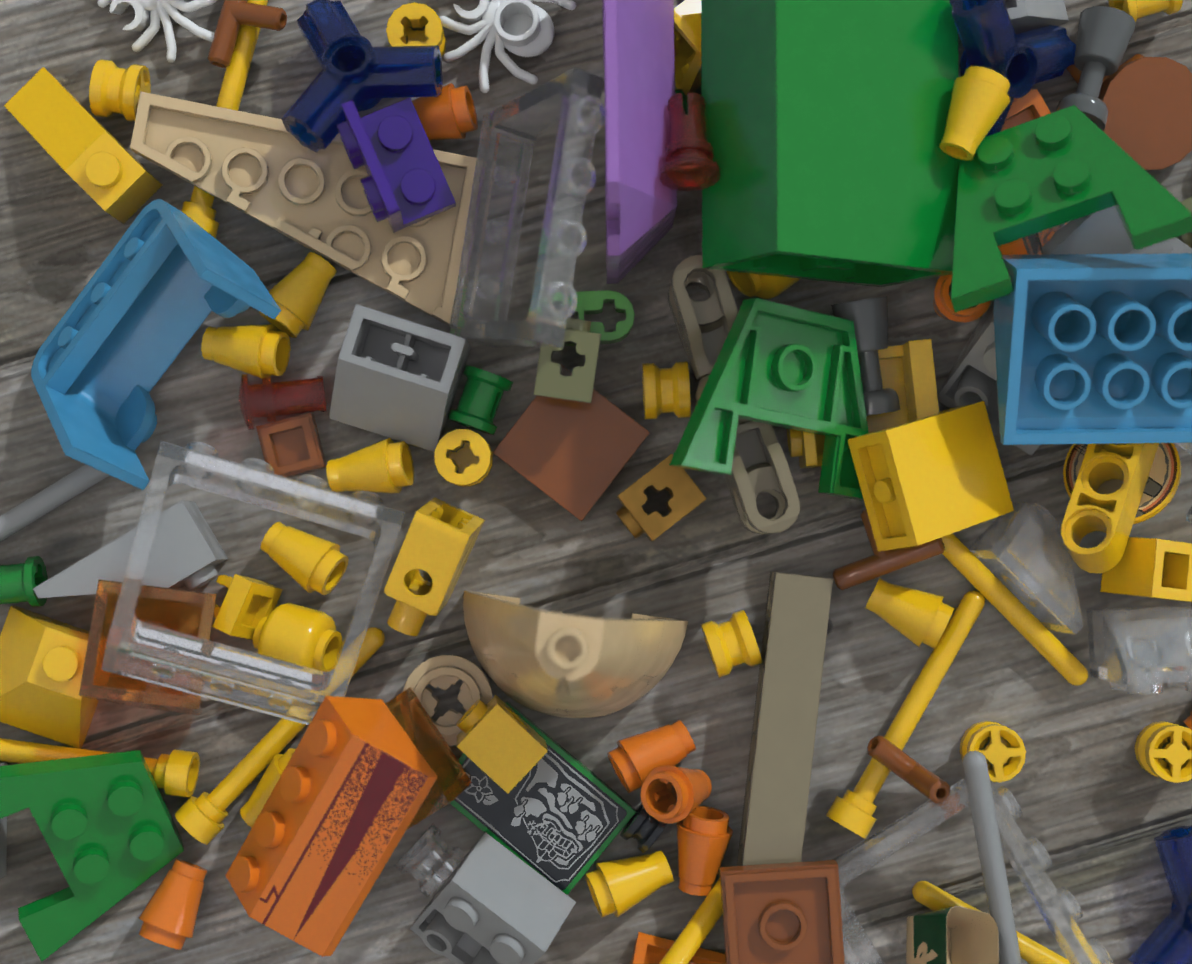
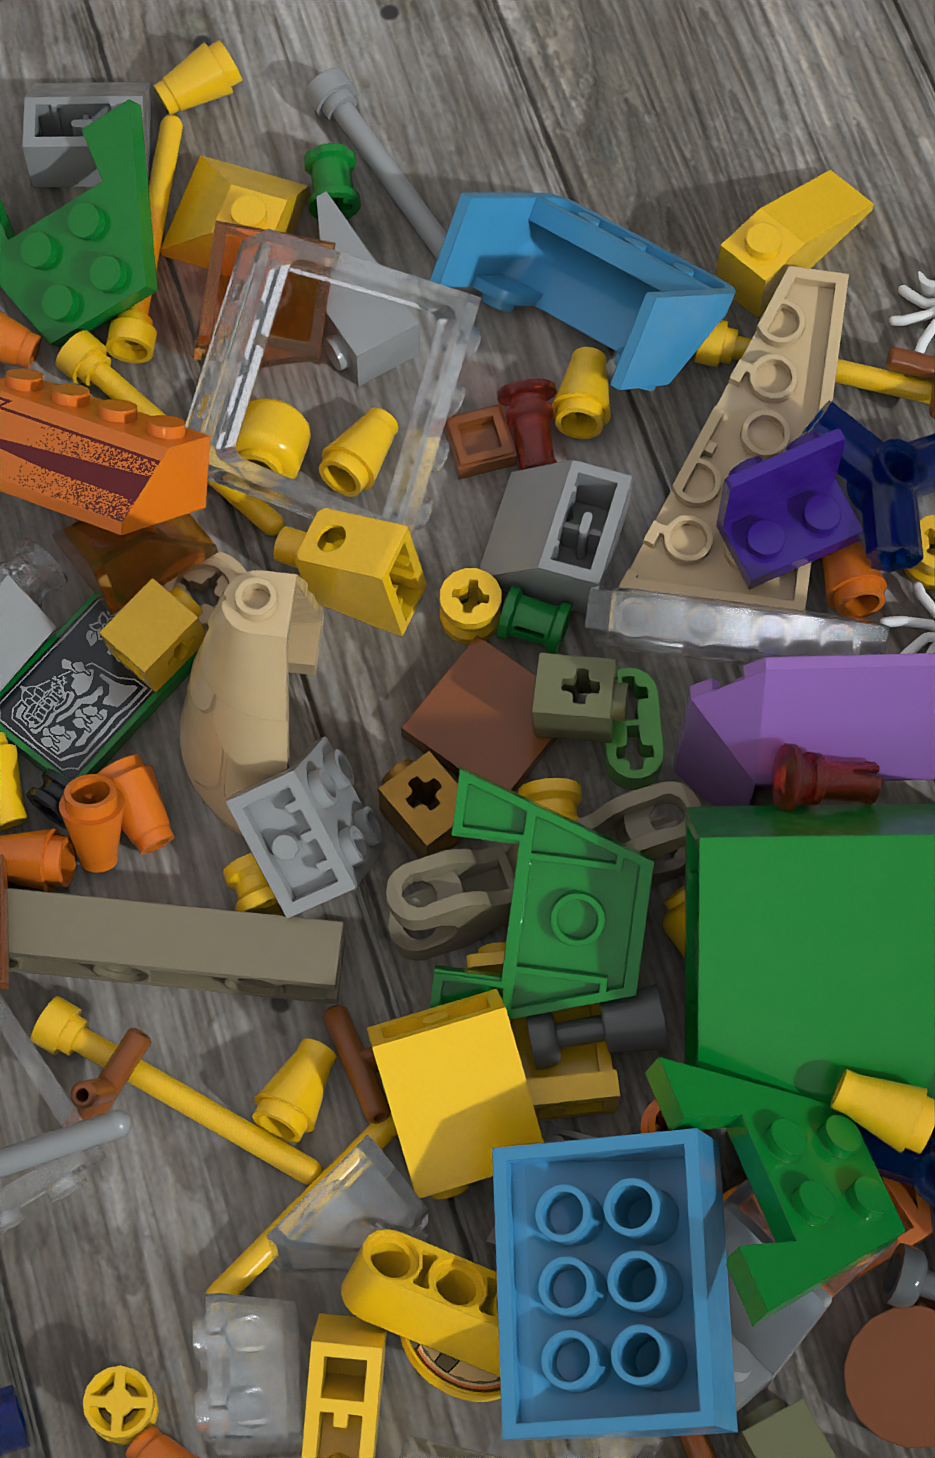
camera: 85 degrees right, 20 degrees down
yellow wheel [89,59,151,122] -> none
yellow tile [205,574,283,640] -> none
yellow cone [259,252,337,338] -> none
yellow cone [326,438,414,493] -> none
yellow wheel [960,721,1026,783] -> none
none -> light grey bracket [226,736,384,919]

